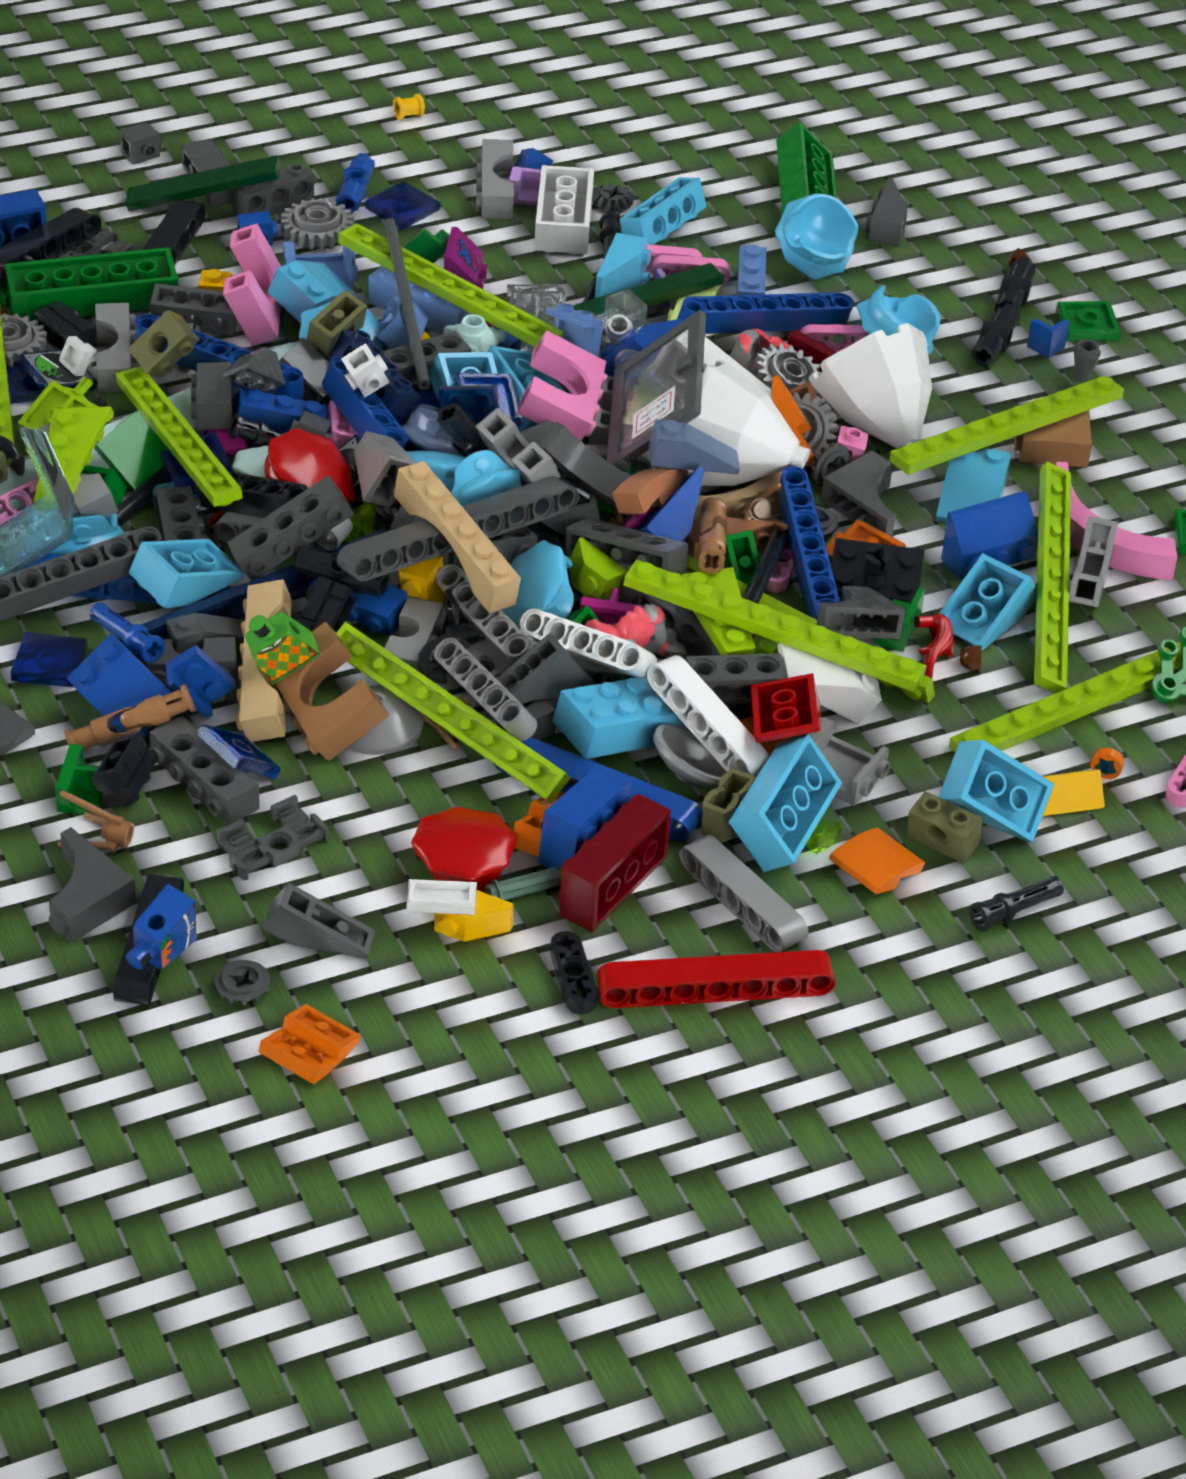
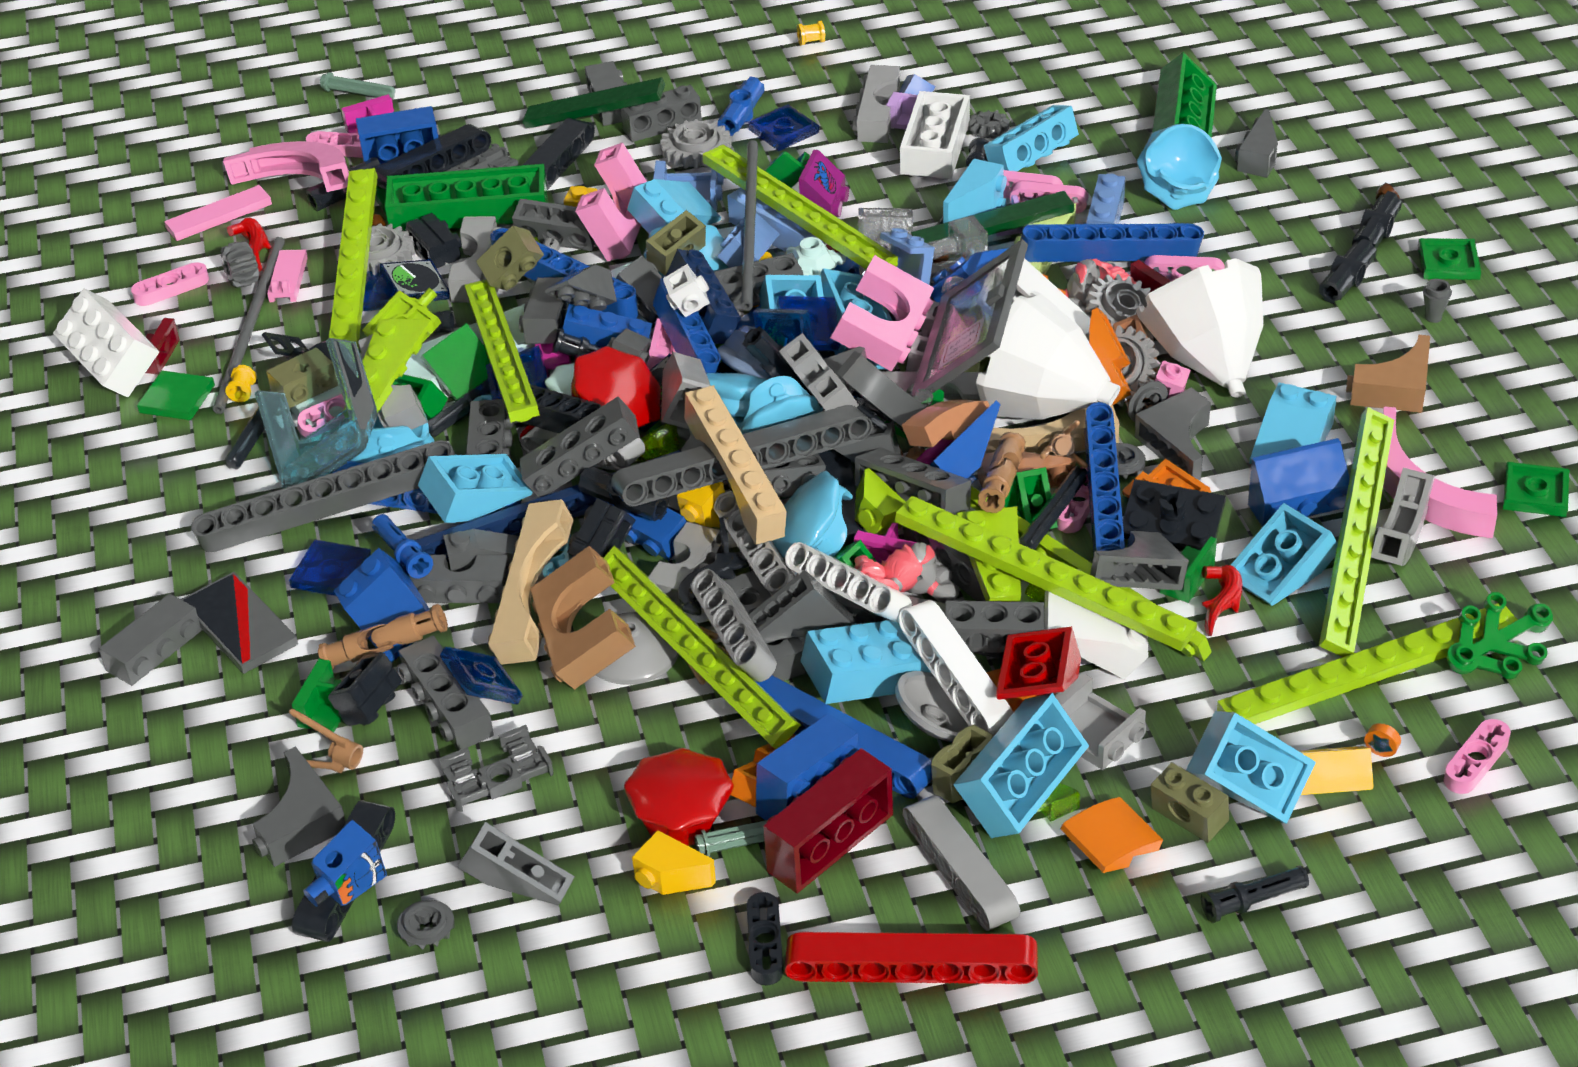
camera: 15 degrees right, 0 degrees up
white tile [59,336,97,376] -> none
dark grey brick [119,122,162,164] -> none
blue bracket [166,645,236,719] -> none
blue brick [237,211,278,246] -> none
bright green torso [245,612,321,686] -> none
orange slope [259,1004,361,1084] -> none
white tile [407,879,477,915] -> none
white cone [605,314,633,344] -> none
sand blue slope [649,419,740,475] -> none
medium azure piece [856,285,940,355] -> none
lime plate [889,375,1124,475] -> none
reddish brown hinge [959,645,981,670] -> none
blue panel [1027,318,1069,358] -> none

